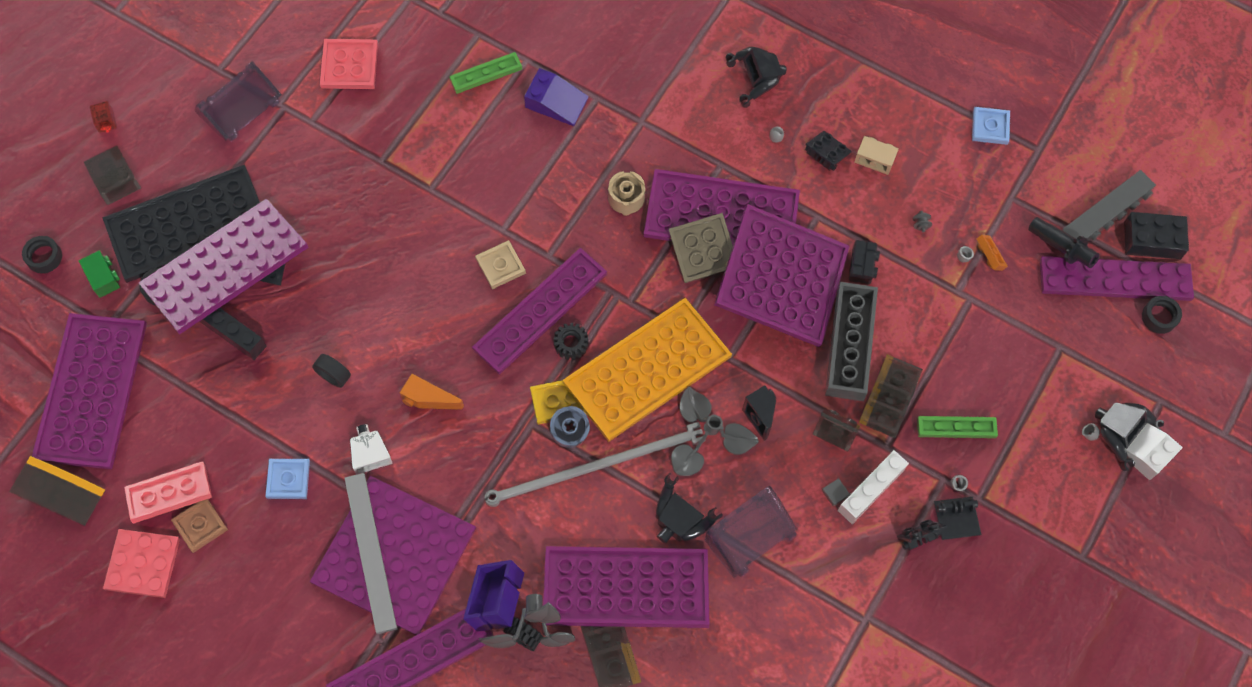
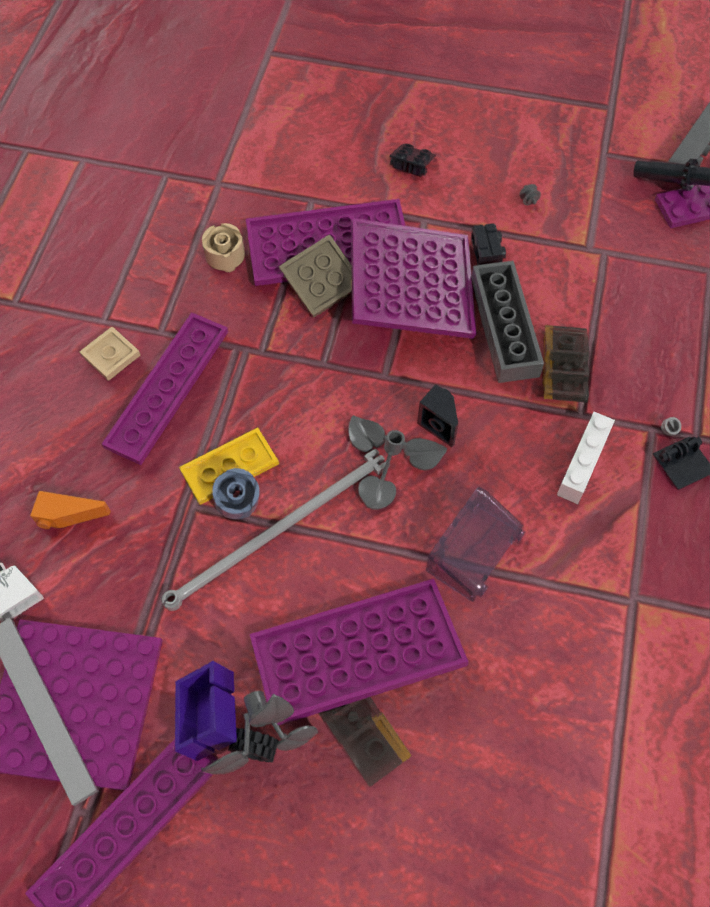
camera: 15 degrees left, 5 degrees down
bright green plate [449,52,522,94] -> none
slope [524,68,589,126] -> none
black tyre [554,323,588,360] -> none
light orange plate [562,298,732,442] -> none
black torso [656,473,723,544] -> none
black torso [725,47,787,108] -> none
light grey hinge [769,126,784,142] -> none
clear smoke slope [813,409,861,452] -> none
dark grey tile [822,478,850,506] -> none
tan brick [854,136,899,175] -> none
black hinge [897,520,948,551] -> none
bright green plate [917,416,998,438] -> none
light grey hinge [957,246,974,263] -> none
light blue tile [972,107,1010,145] -> none
orange plate [976,235,1008,271] -> none

